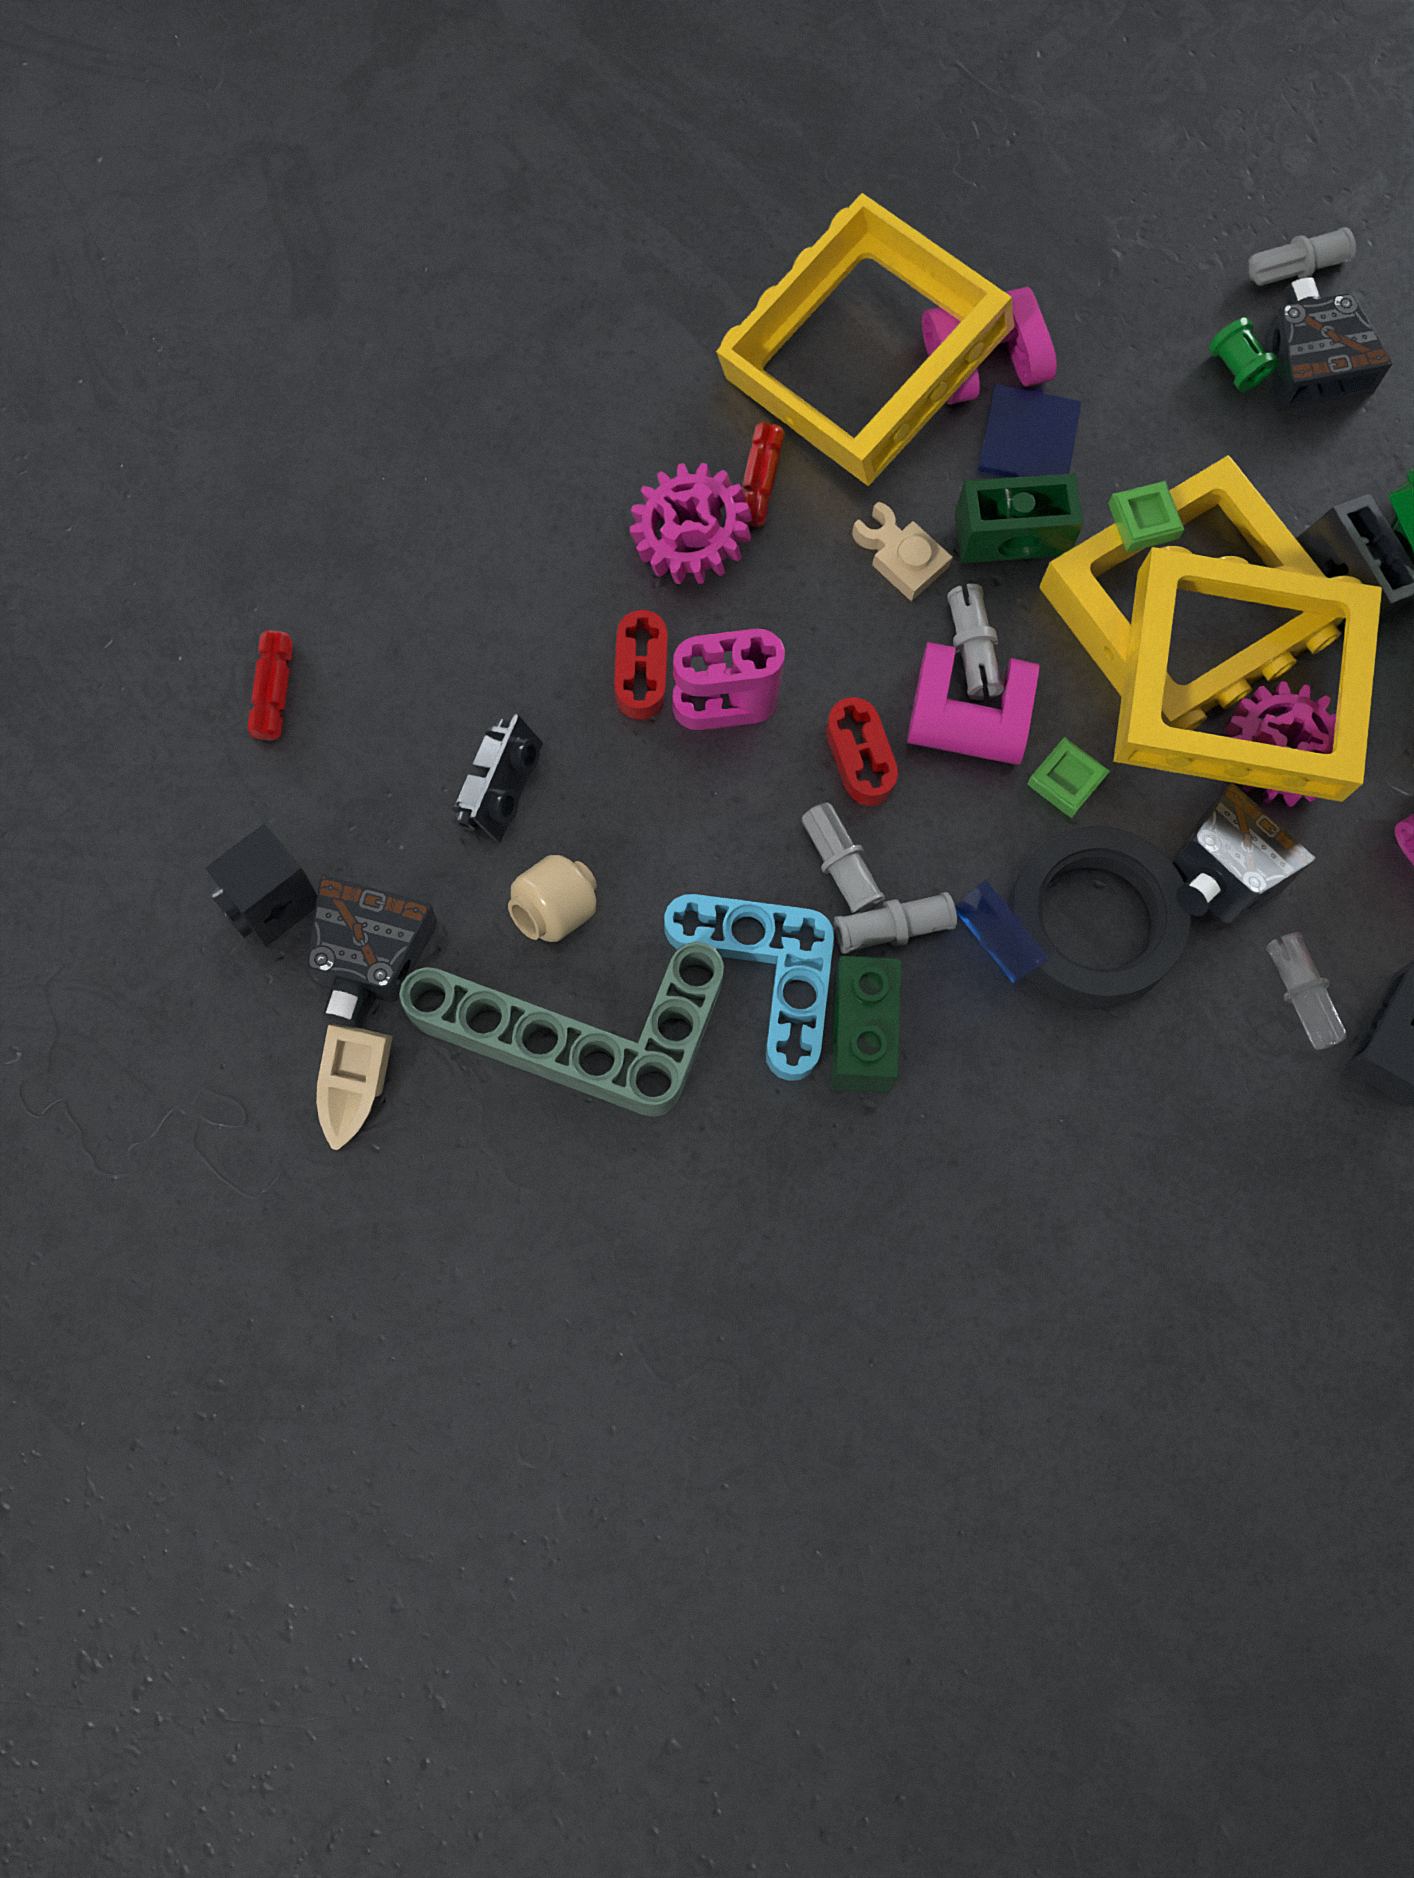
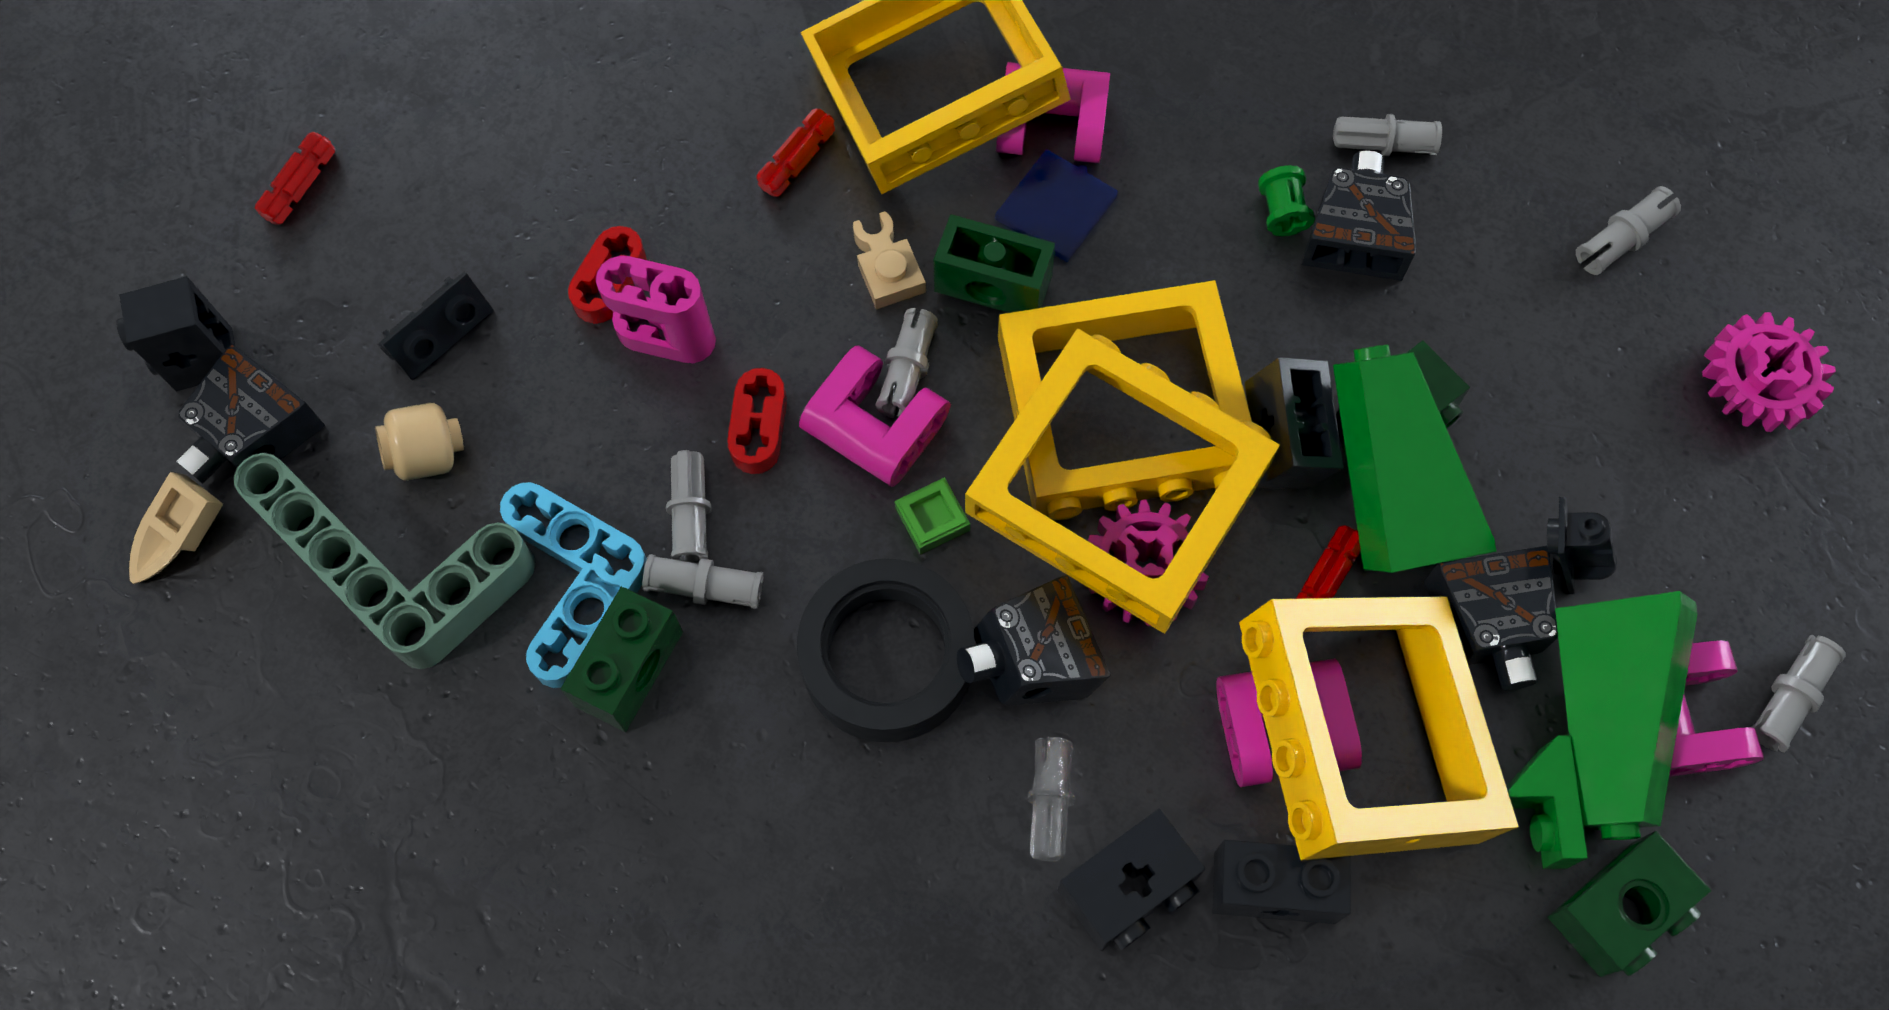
camera: 30 degrees right, 5 degrees down
dark pink gear [630,463,752,584] -> none
clear blue piece [955,880,1049,983] -> none
bright green tile [1108,481,1184,552] -> none

